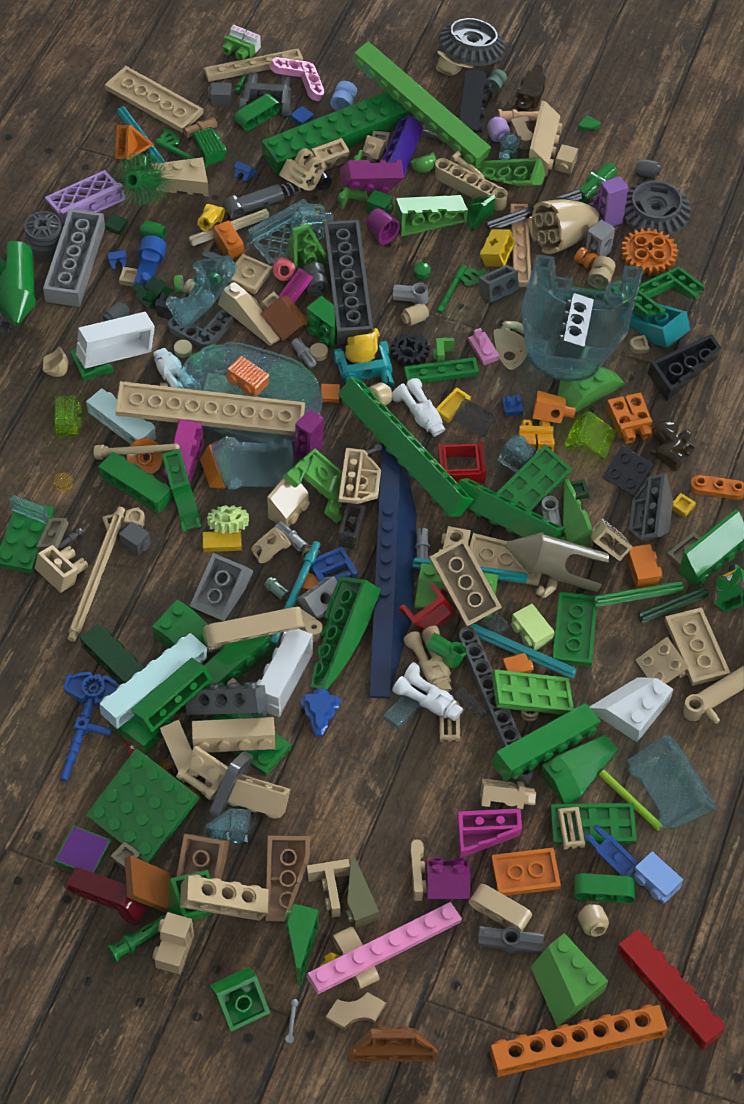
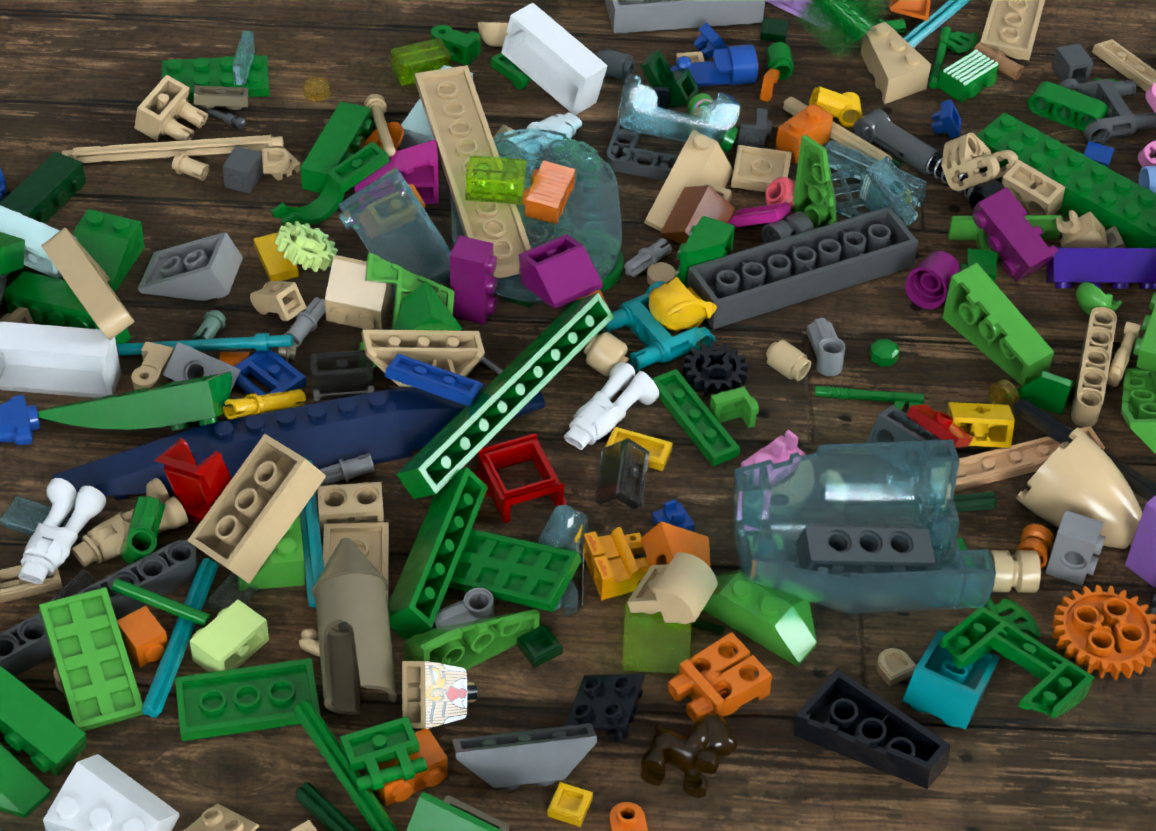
camera: 70 degrees right, 10 degrees down
tan tile [174,340,192,358] -> none
none -> green piece [112,578,210,627]
none -> tan pin [172,153,209,181]
none -> yellow pin [223,389,306,419]
none -> green plate [340,716,427,792]
none -> blue tile [385,354,483,407]
none -> green slope [394,281,463,331]
none -> green leg [431,25,481,66]
none -> clear neon green bracket [465,155,526,205]
none -> magenta slope [519,234,603,309]
none -> tan brick [627,552,718,624]
none -> orange tile [759,68,780,102]
none -> red plate [906,404,973,448]
none -> clear yellow tile [988,379,1019,409]

